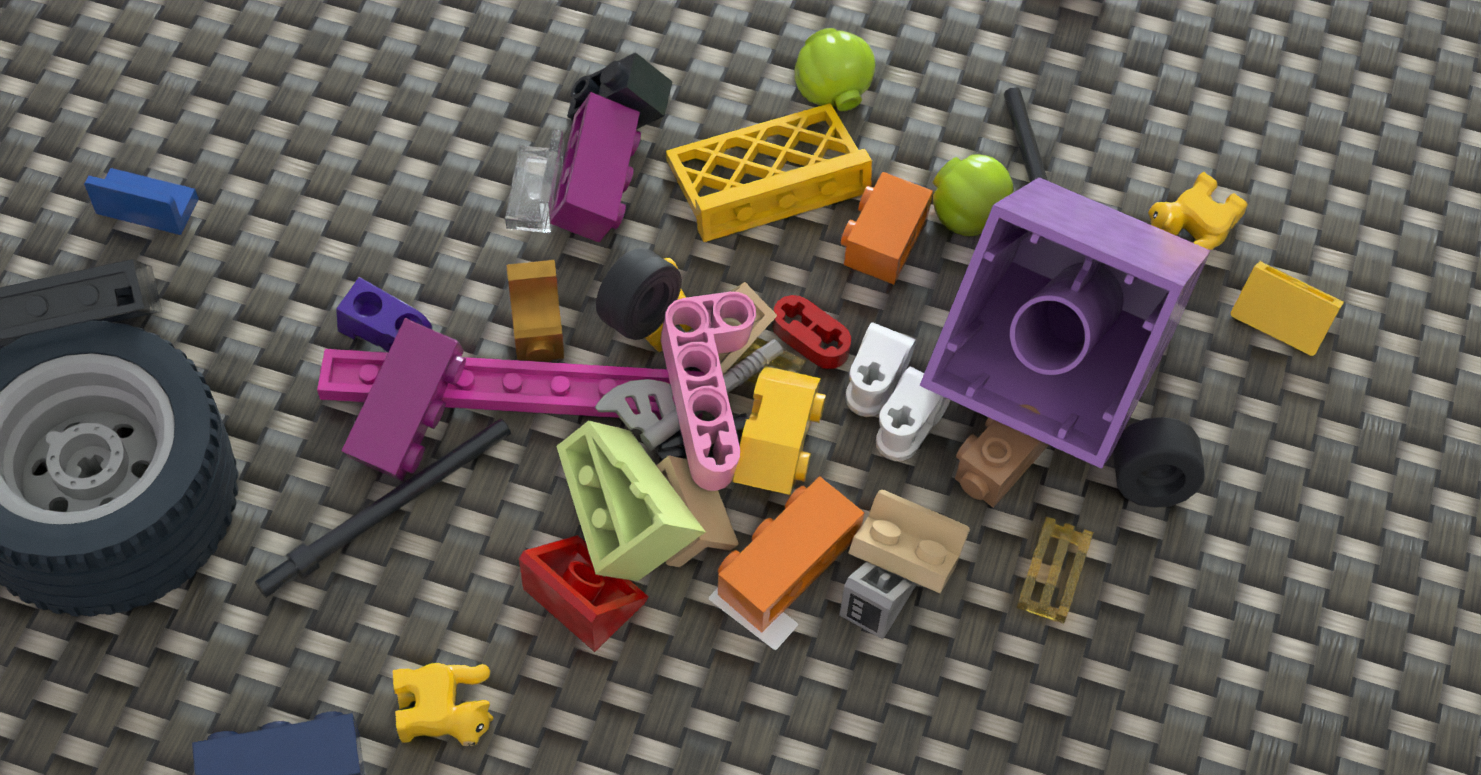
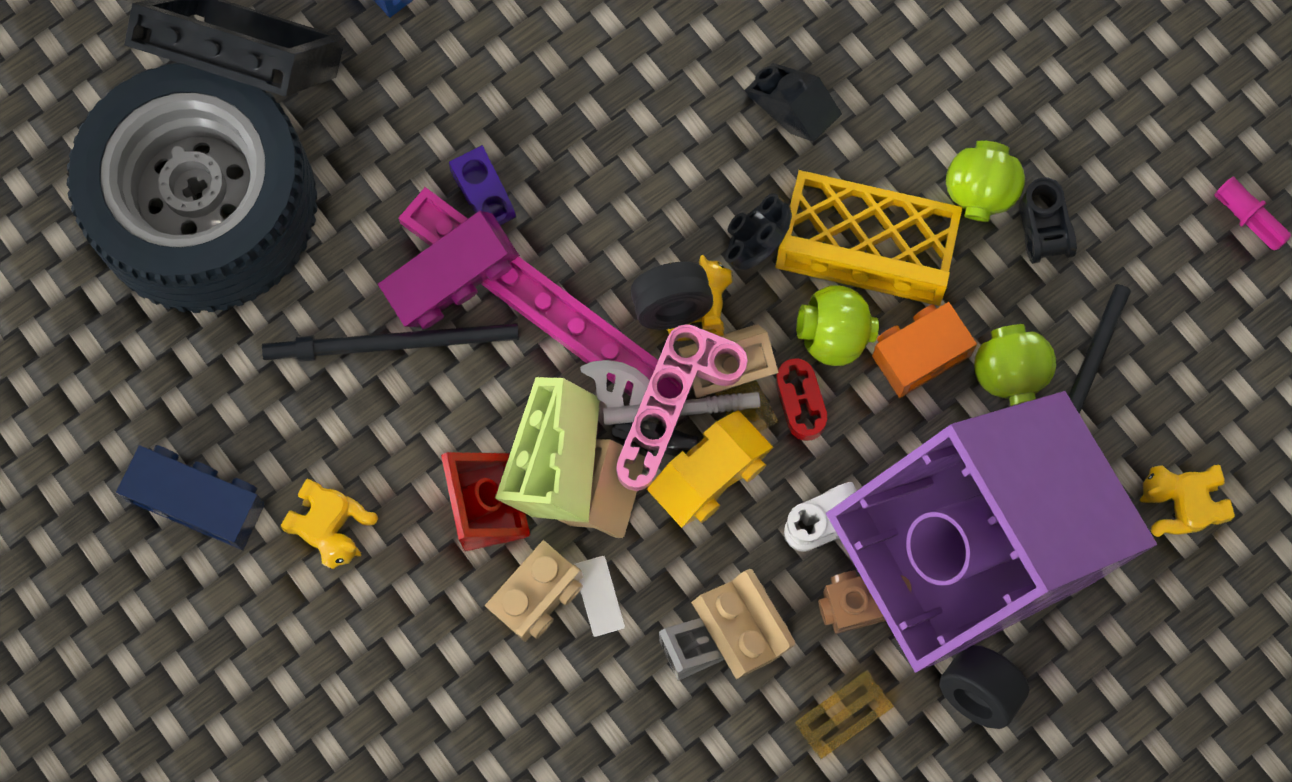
camera: 40 degrees right, 15 degrees up
clear panel [505,129,565,233] -> none
pearl gold arch [507,260,564,362] -> none
magenta brick [549,92,641,242] -> none
orange brick [718,476,864,633] -> none
white piece [845,323,916,417] -> none
yellow panel [1231,261,1344,356] -> none
none -> tan bracket [485,540,584,642]
none -> black dish [725,193,792,270]
none -> lime plant [796,285,879,366]
none -> black piece [1019,177,1077,264]

